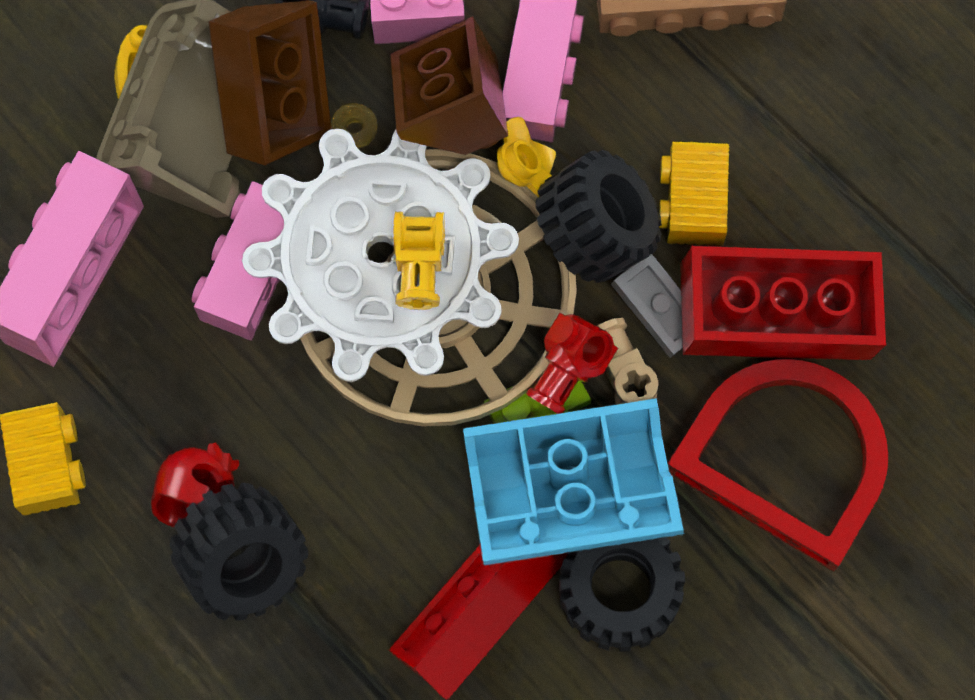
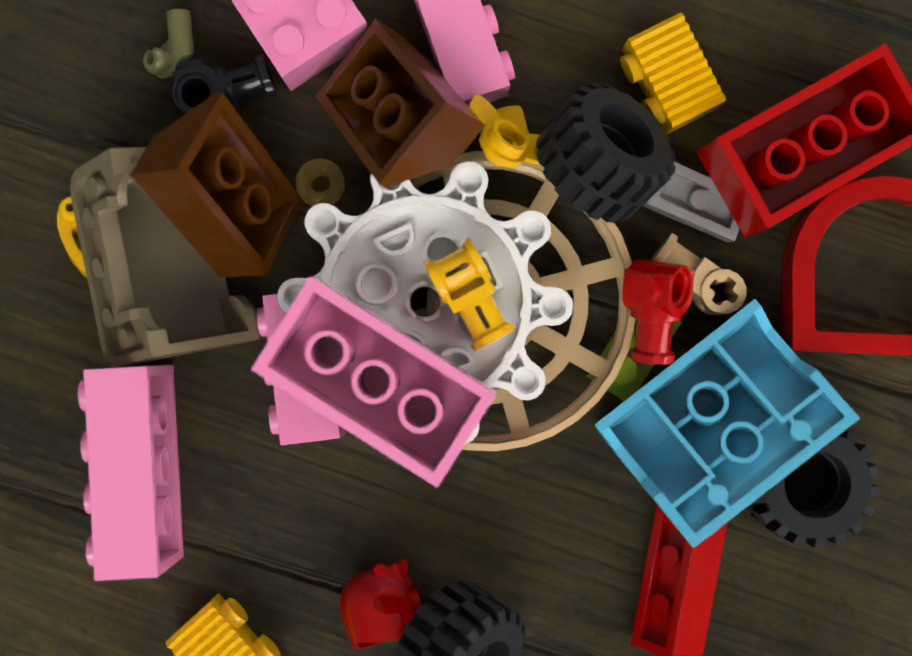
camera: 30 degrees left, 15 degrees up
none -> bright pink brick [251,276,496,487]

